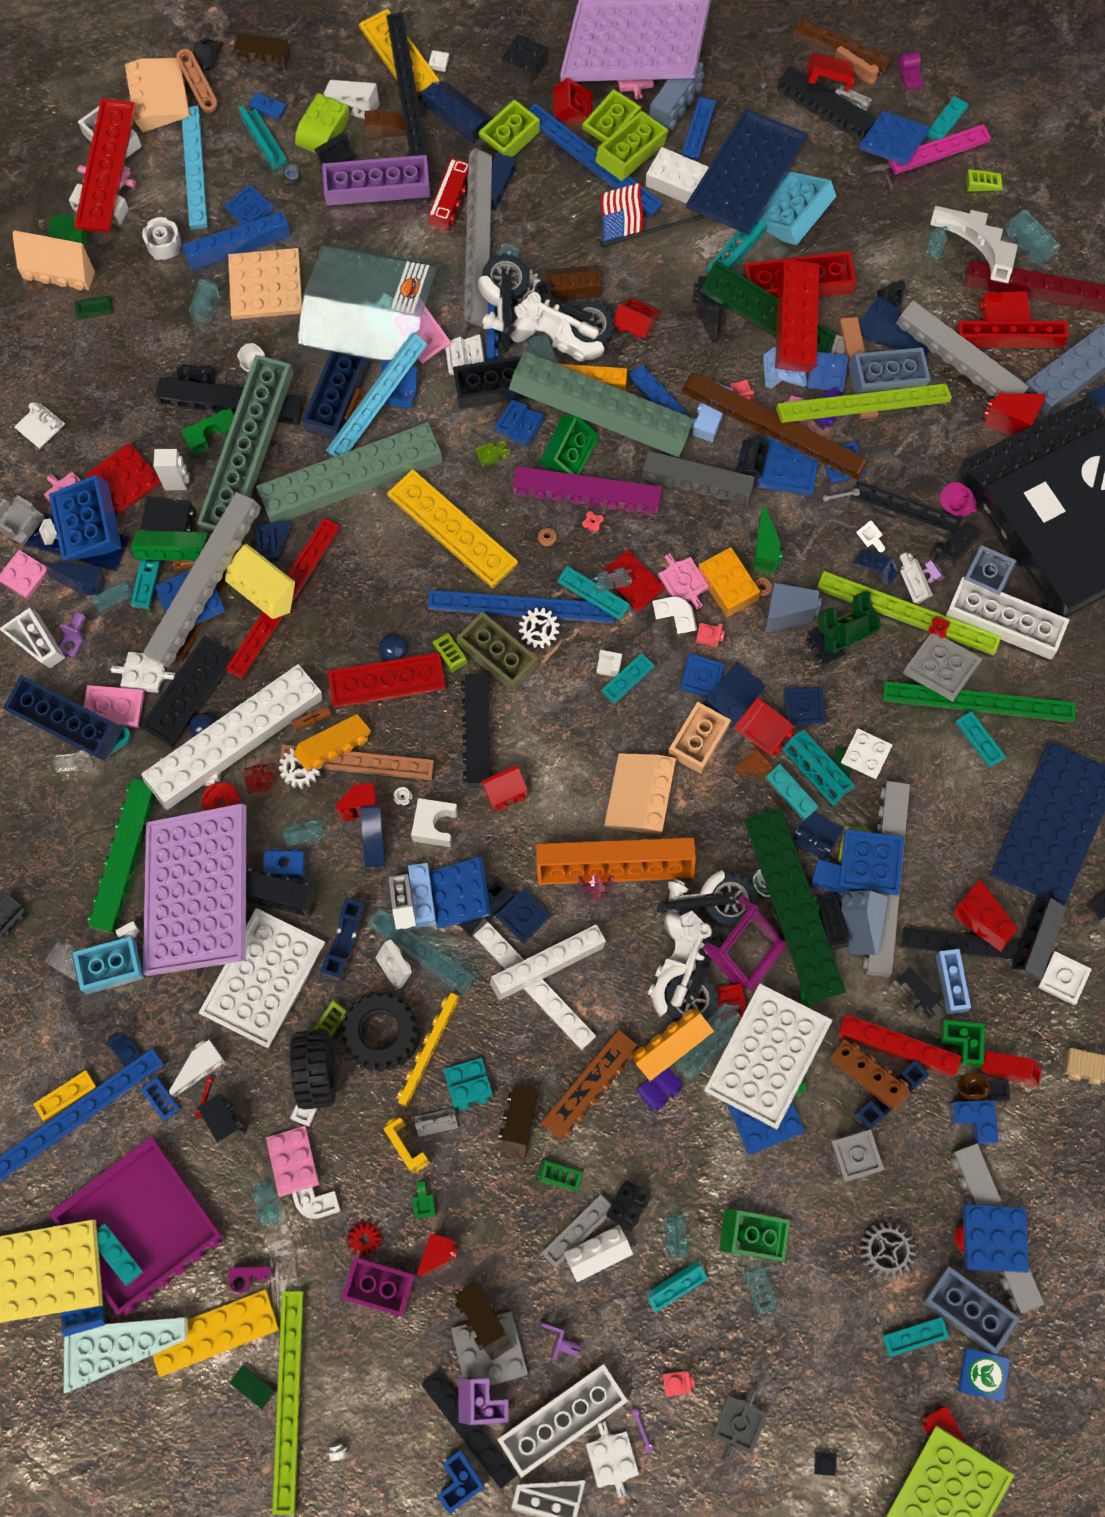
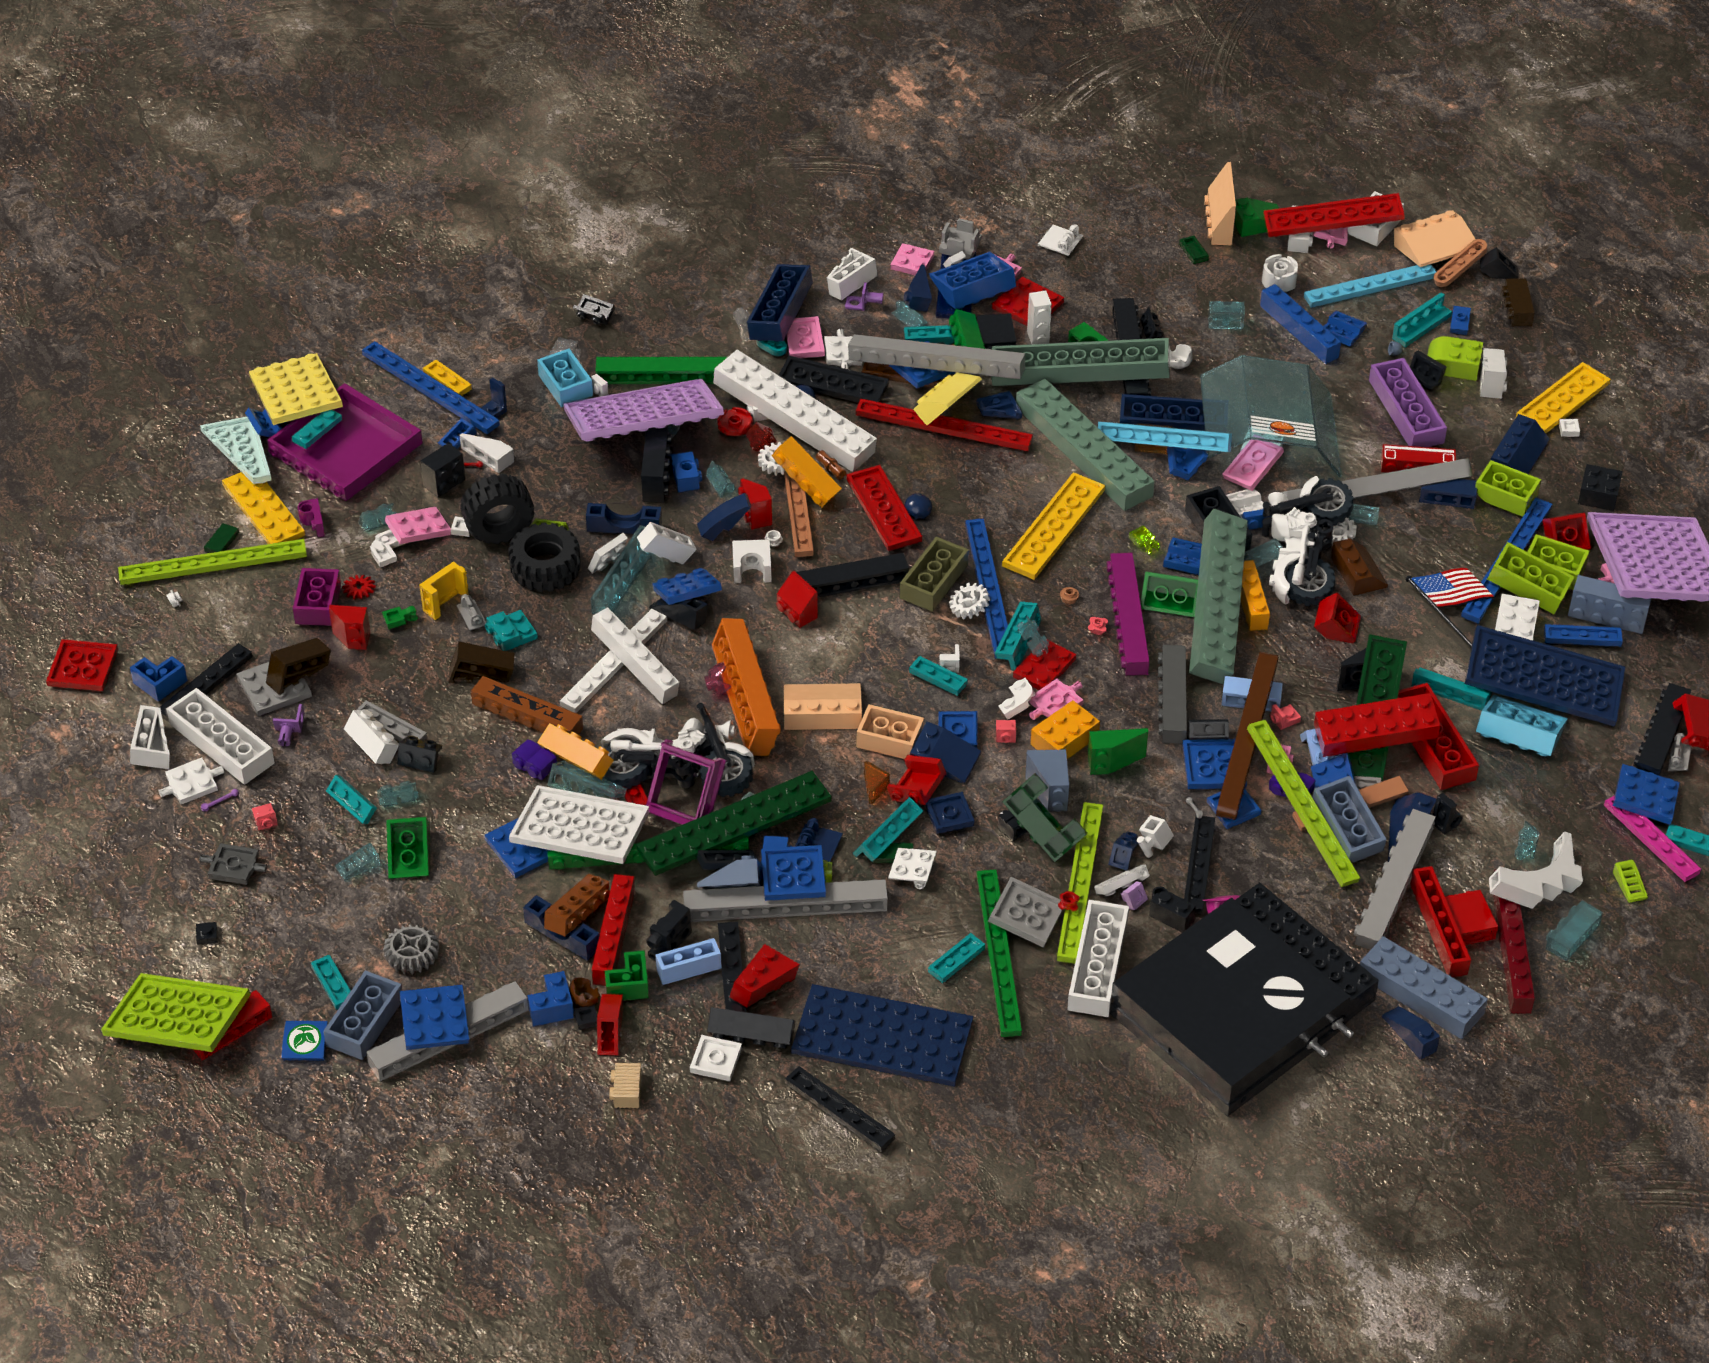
camera: 75 degrees right, 25 degrees down
white plate [199,908,326,1049] -> none
light nougat plate [228,248,303,320] -> none
reddish brown slope [365,110,407,138] -> none
black plate [386,12,428,160] -> none
yellow plate [397,993,459,1108] -> none
light blue brick [408,863,437,928] -> none
lime slope [432,633,468,673] -> none
medium lavender brick [459,1377,508,1425] -> none
dark blue plate [495,889,551,945] -> none
green slope [536,1160,583,1192] -> none
blue plate [628,364,688,416] -> none
nougat plate [754,578,772,596] -> none
teal plate [764,764,819,820] -> none
light grey panel [831,1130,884,1182] -> none
sand blue slope [964,545,1017,595] -> none
red slope [983,393,1046,436] -> none

